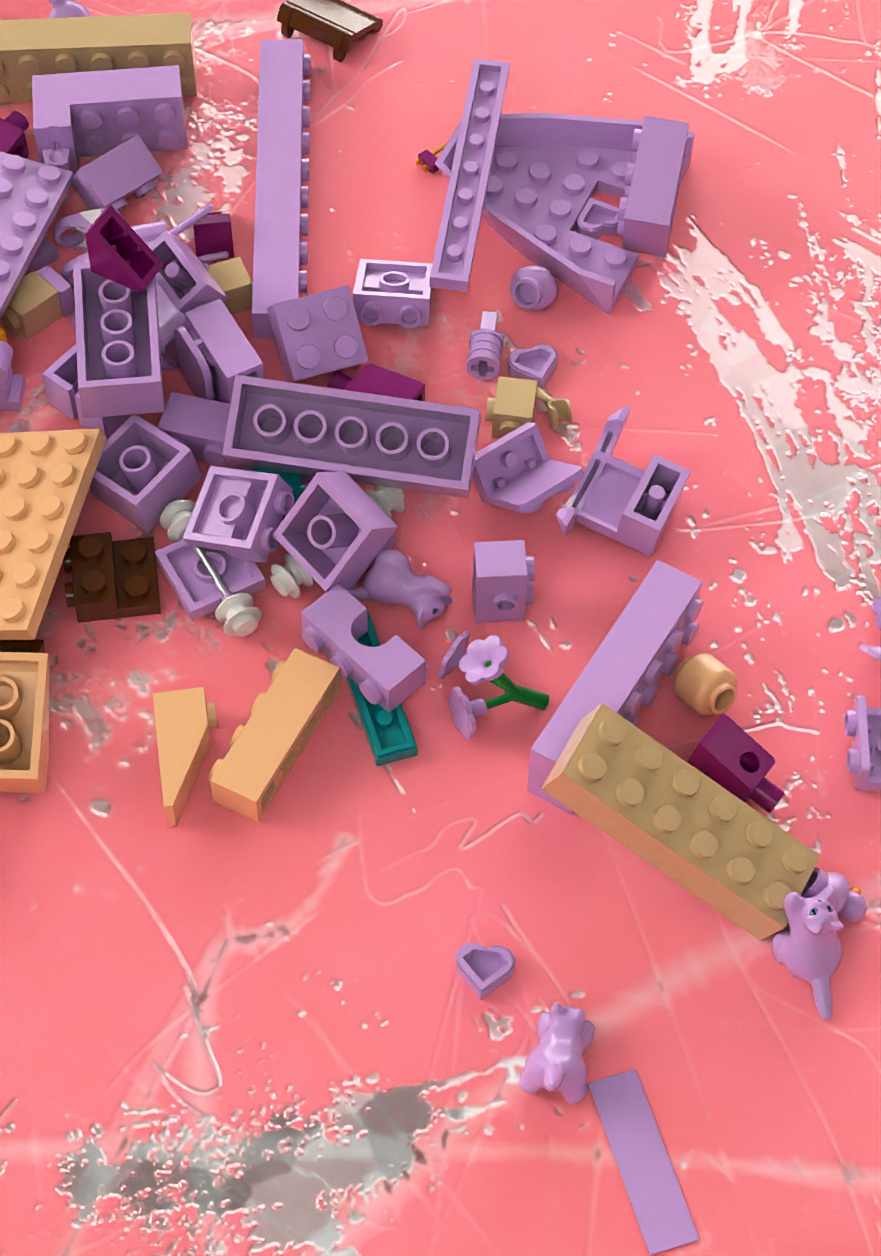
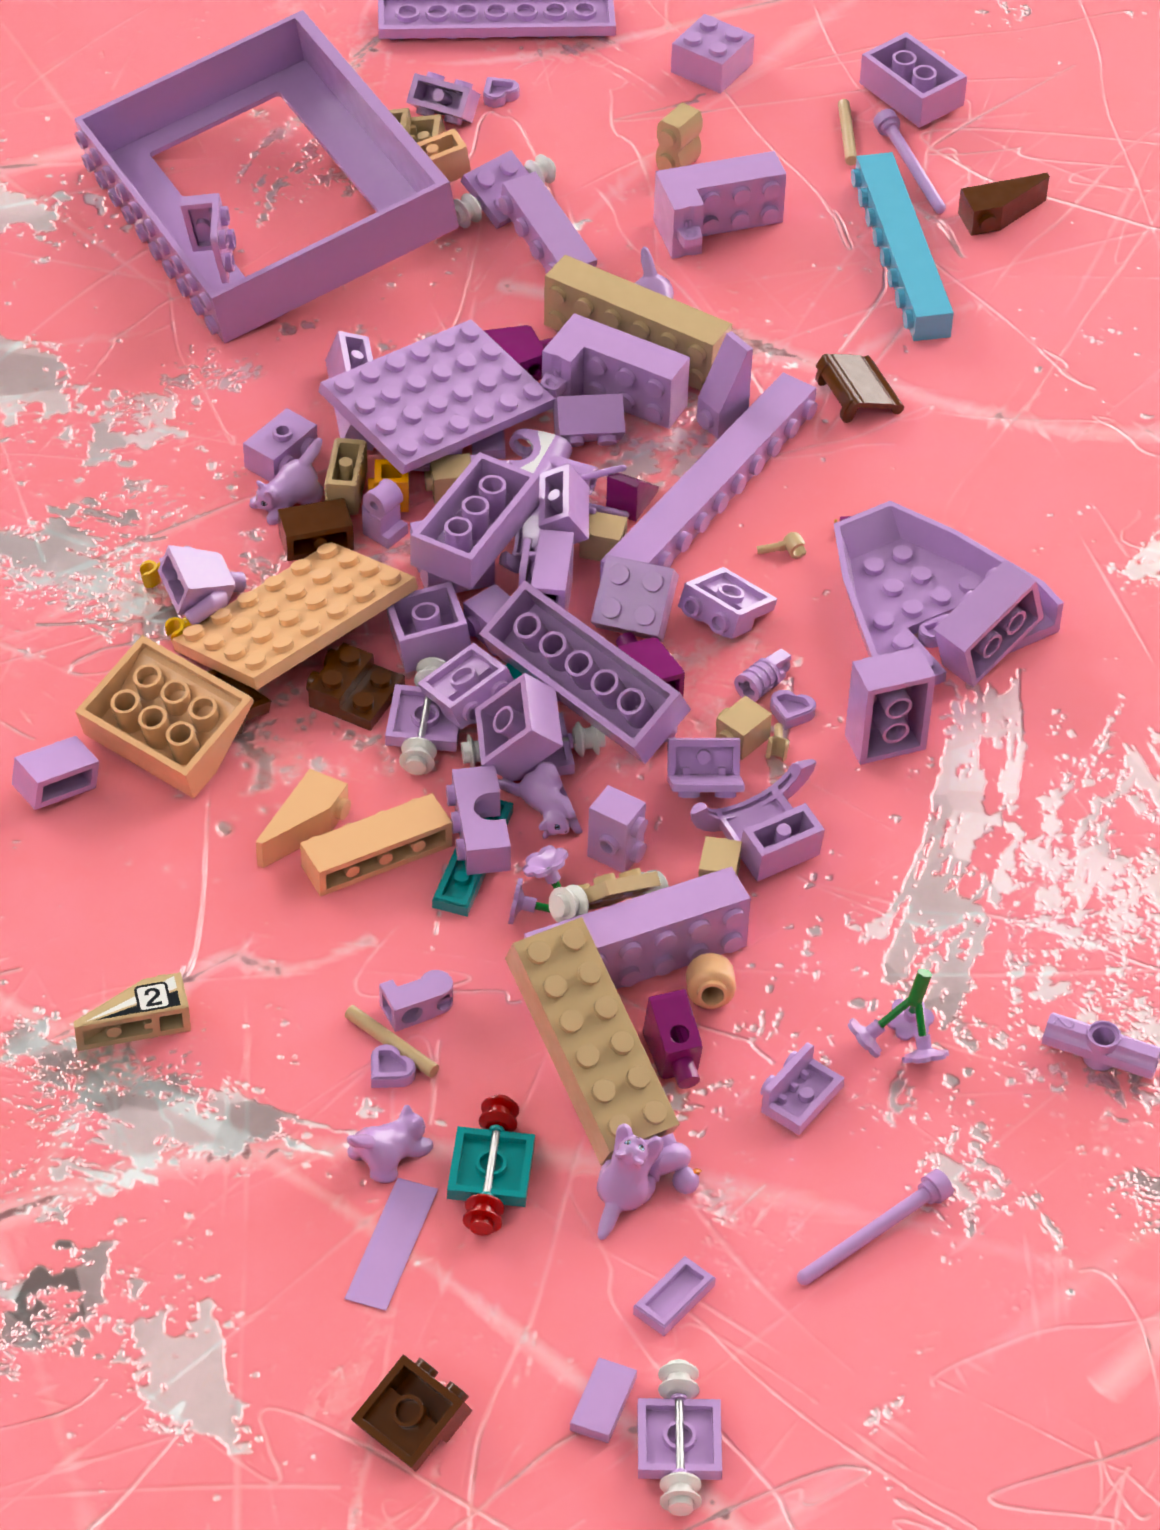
camera: 35 degrees right, 10 degrees down
magenta slope [85,205,164,292] -> none
lavender plate [429,58,510,292] -> none
lavender animal [510,265,558,311] -> none
none -> tan slope [73,972,191,1051]
none -> tan bar [344,1005,439,1078]
none -> lavender leg [379,970,453,1032]
none -> teal plate [447,1094,535,1236]
none -> plate [549,868,669,922]
none -> lavender slope [696,331,753,439]
none -> tan brick [698,836,742,877]
none -> tan hand [757,532,807,559]
none -> lavender brick [845,646,936,765]

